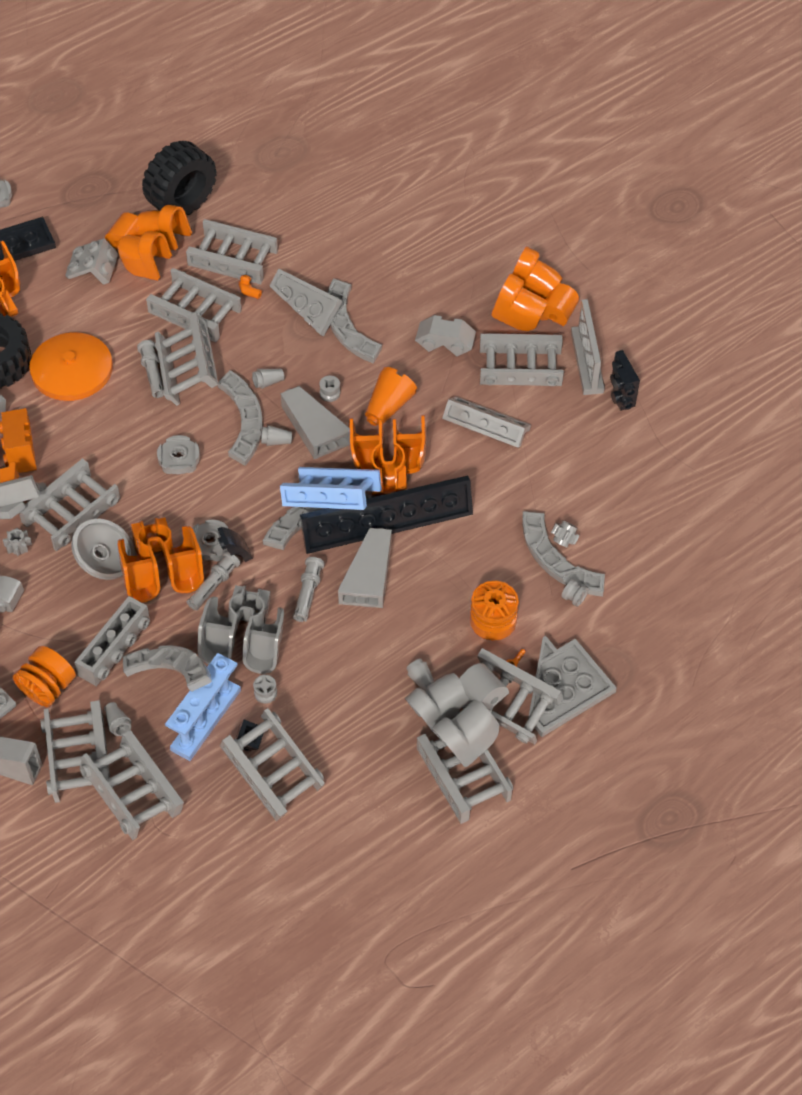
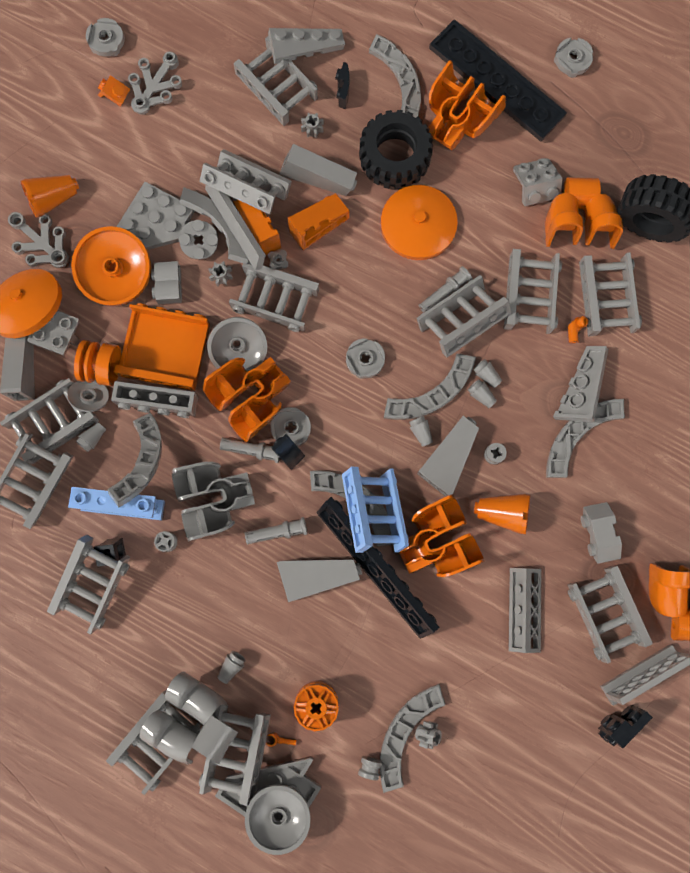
camera: 65 degrees right, 25 degrees up
none -> light grey dish [67,380,109,412]
none -> orange panel [114,303,210,391]
none -> light grey dish [245,785,311,855]
none -> light grey cone [473,359,502,388]

